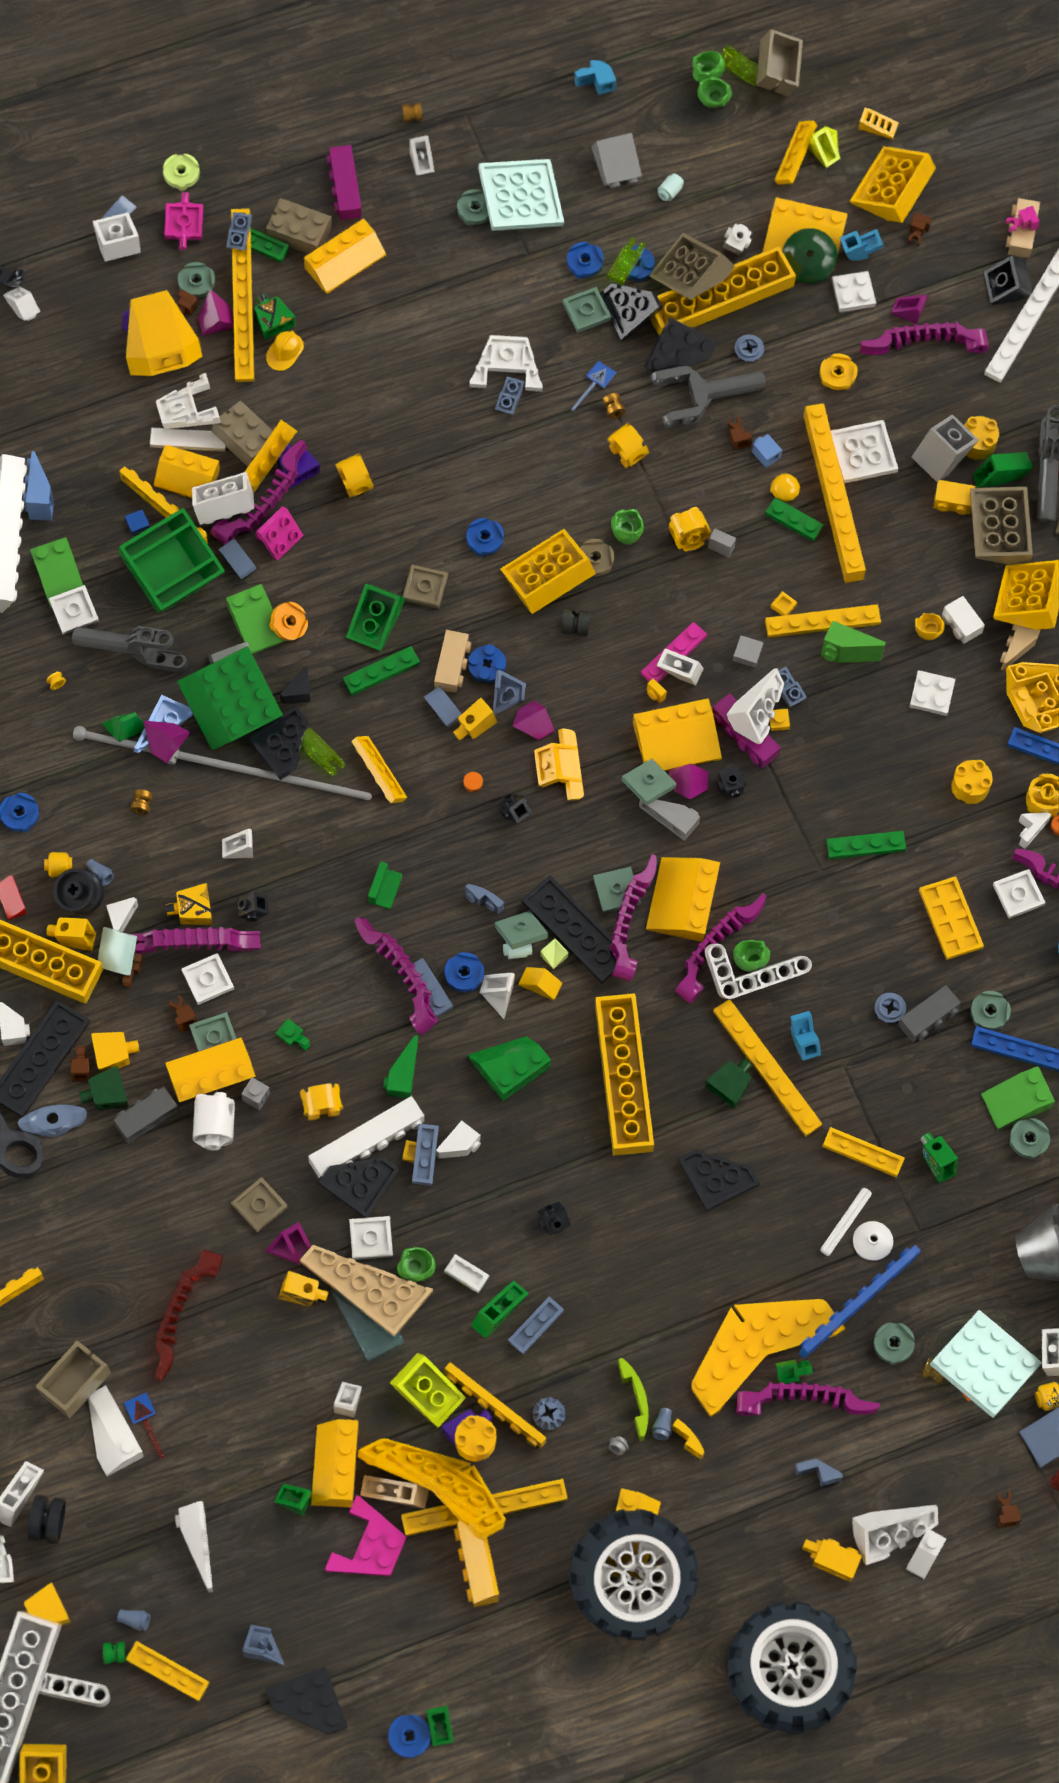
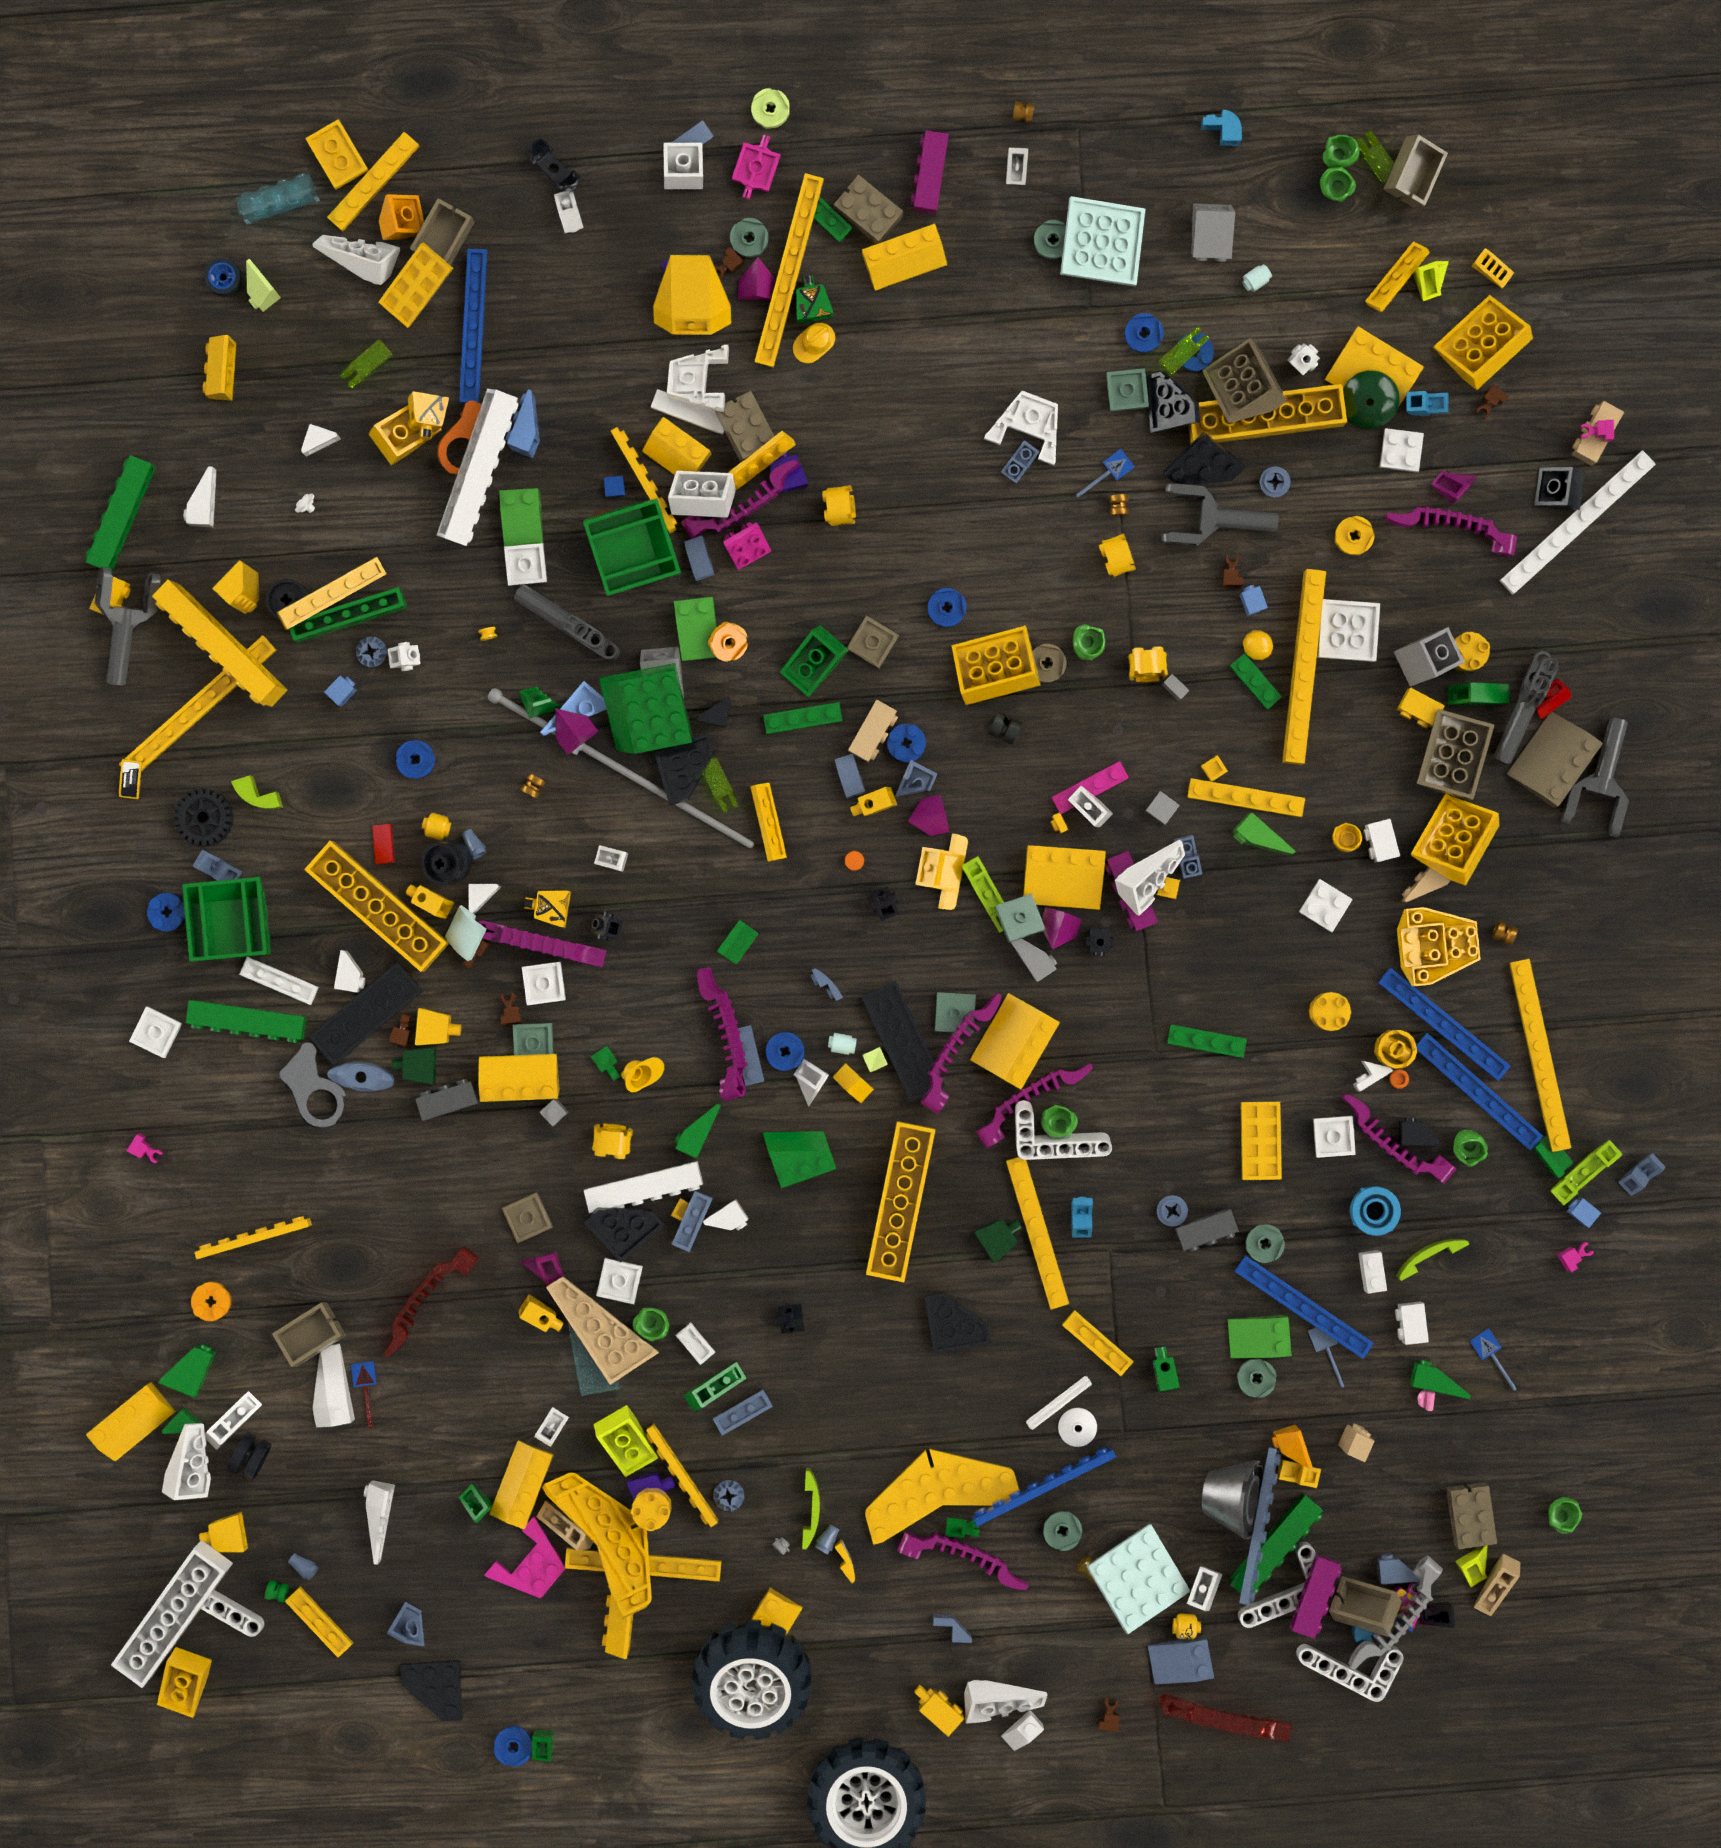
camera: 20 degrees right, 20 degrees up
white cylinder [193,1092,235,1150] -> none
sand blue slope [226,212,252,251] -> none
sand green plate [495,911,548,950] -> none
none -> yellow piece [620,1057,664,1092]
none -> lime slope [961,856,1004,933]

